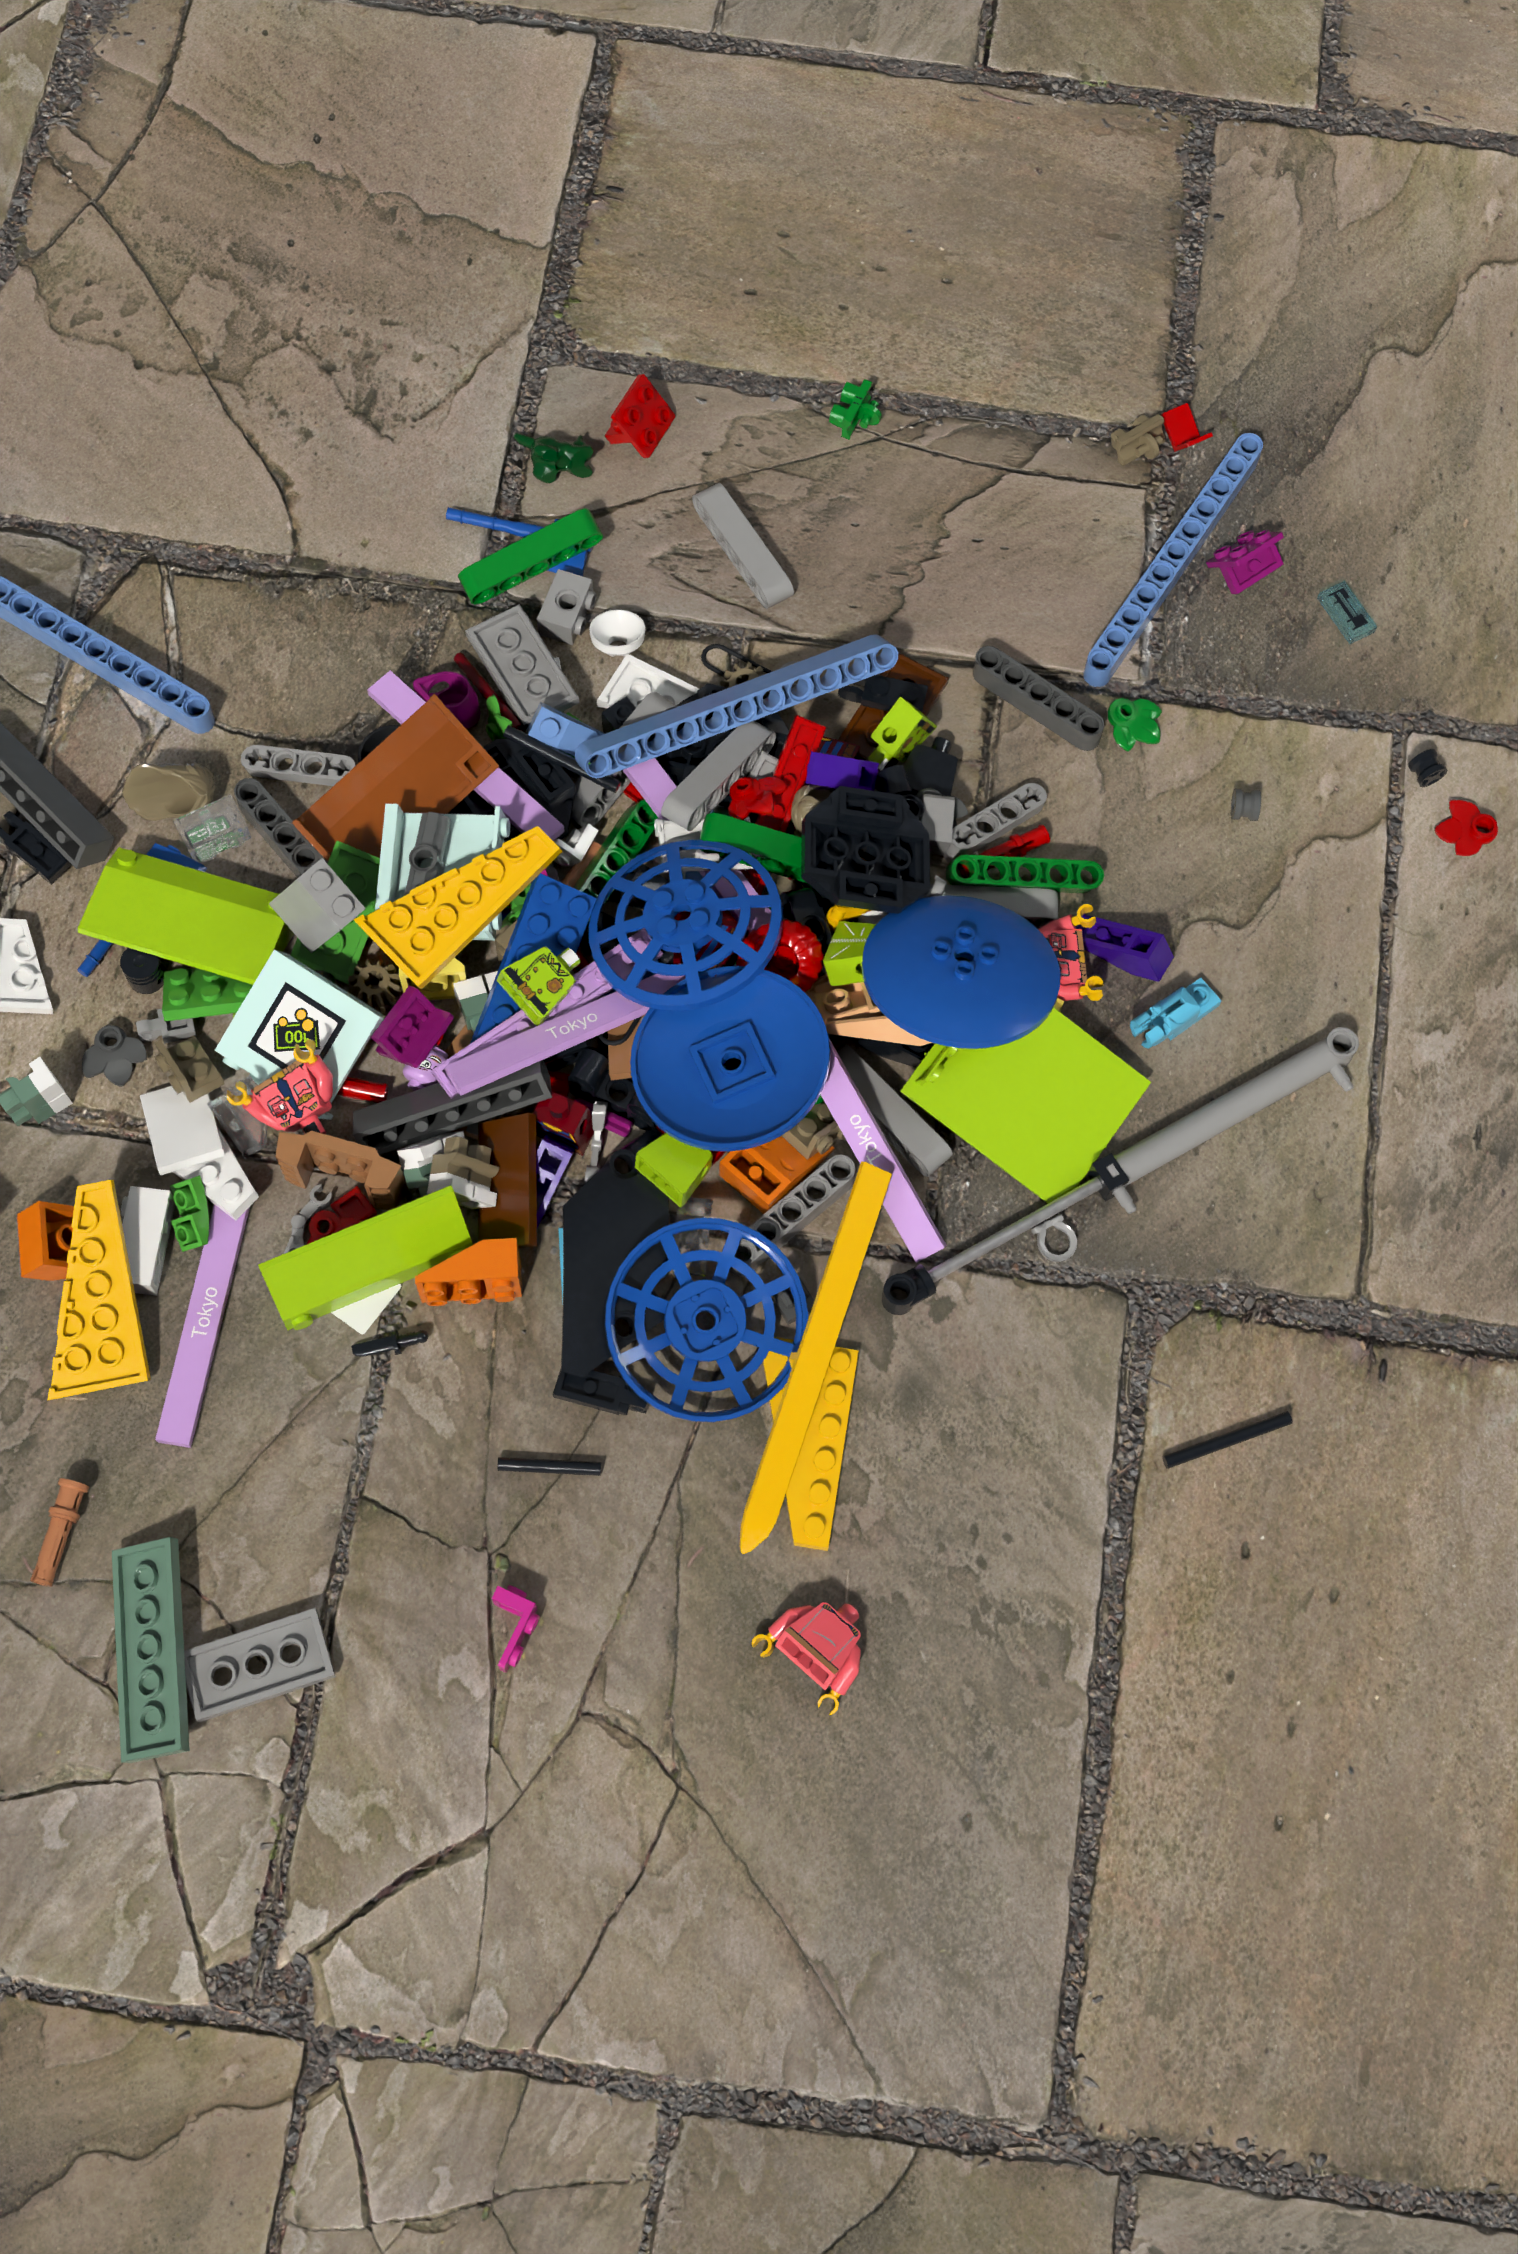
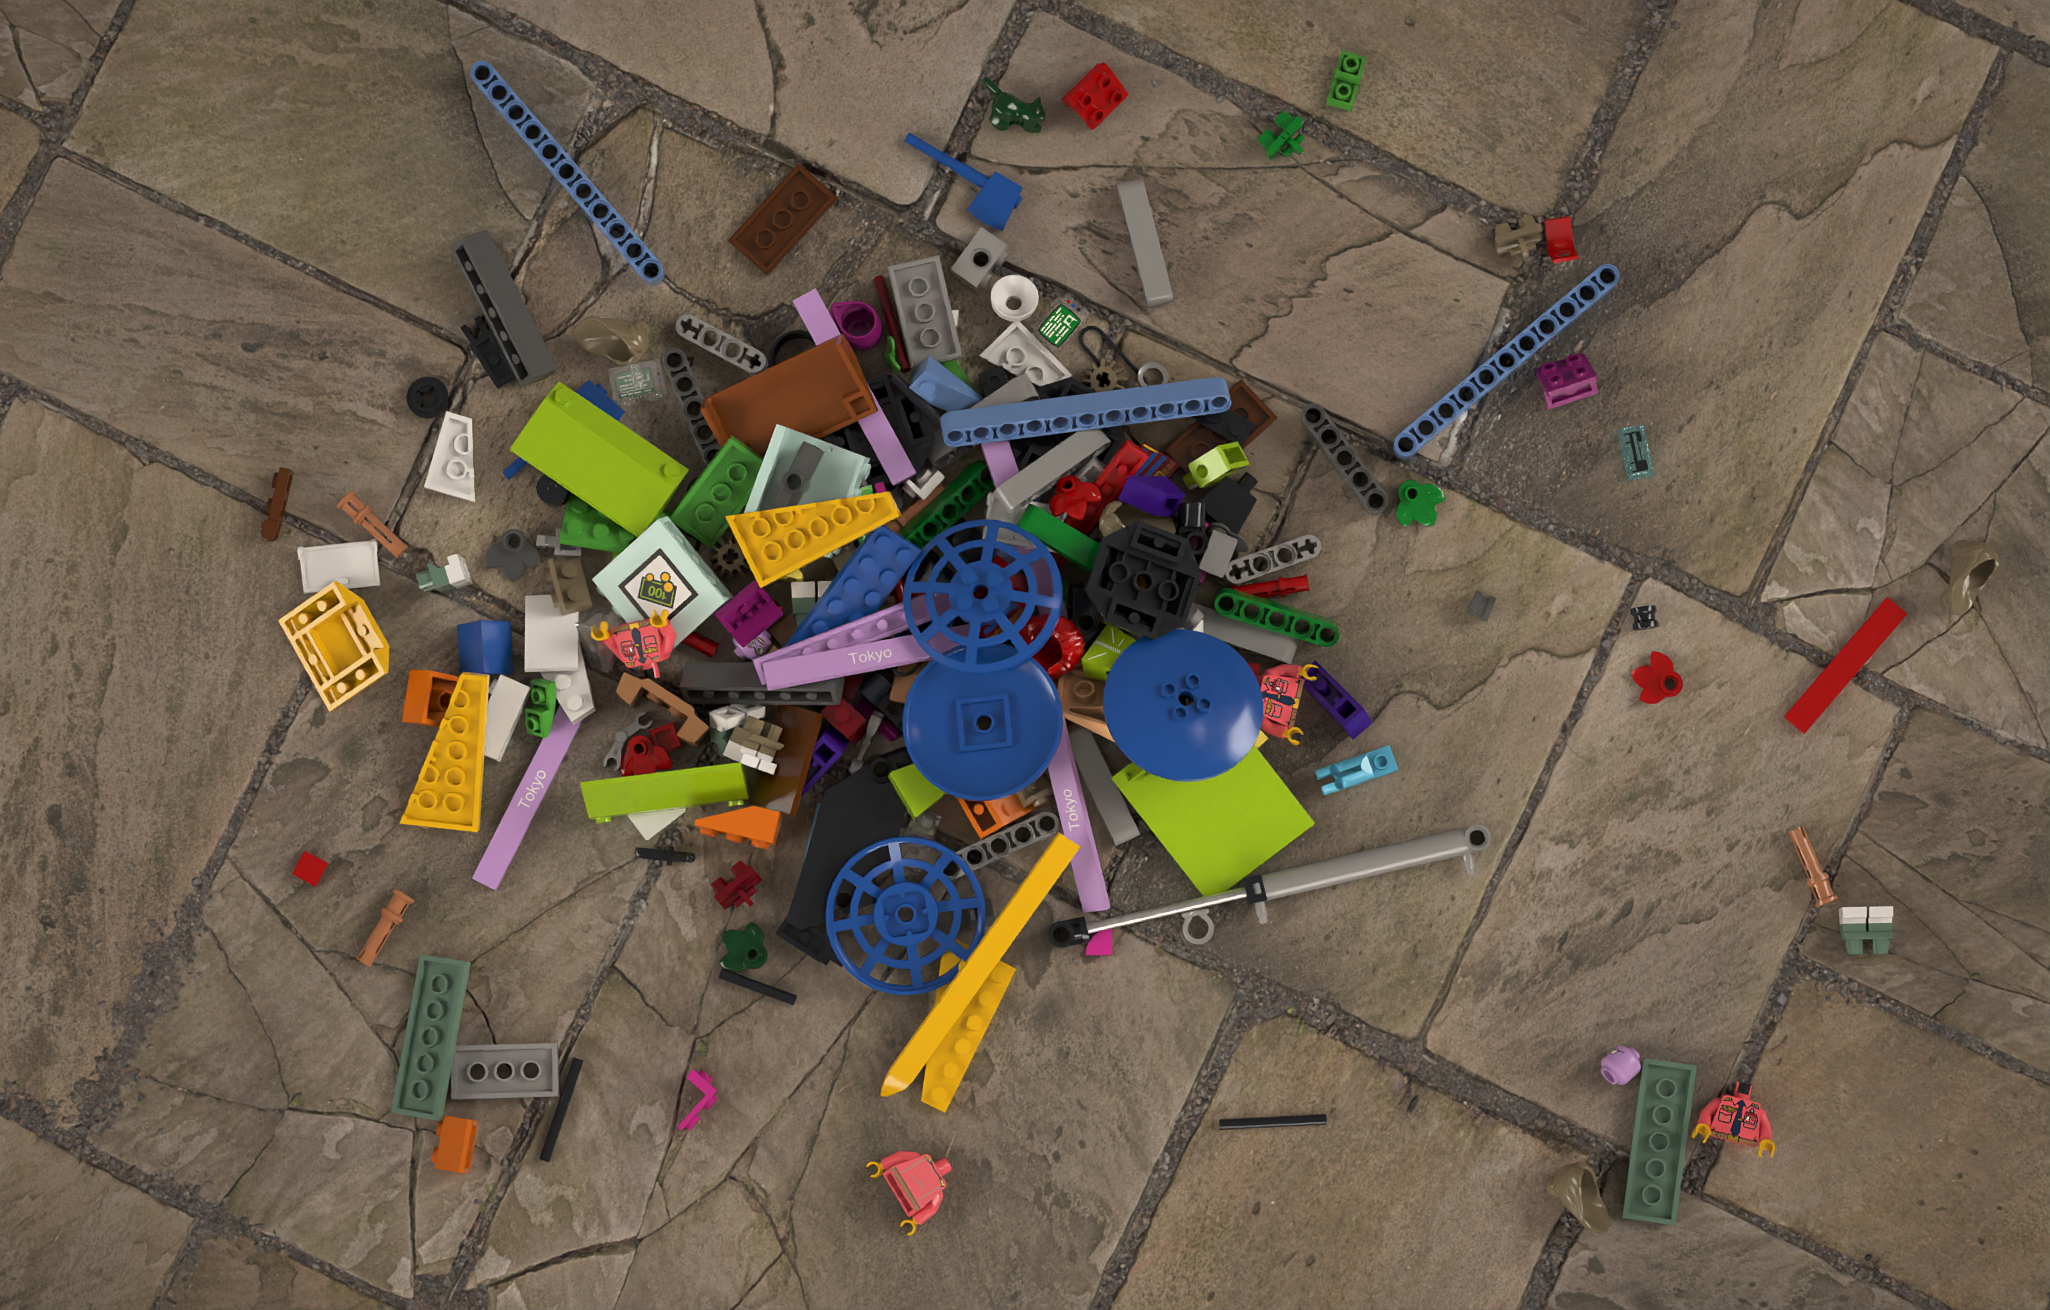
camera: 25 degrees right, 15 degrees up
light grey slope [269,858,366,953] -> none
green beam [458,508,603,605] -> none
lime torso [497,946,580,1026] -> none
none -> orange slope [432,1115,479,1174]
none -> blue slope [457,620,514,676]
none -> black bar [539,1057,584,1162]
none -> dark red hips [711,861,762,910]
none -> dark green plate [720,922,768,972]
none -> reddish brown tile [728,163,838,277]
none -> brick [1032,293,1091,357]
none -> dark pink tile [1086,929,1112,956]
none -> bright green slope [1326,50,1367,112]

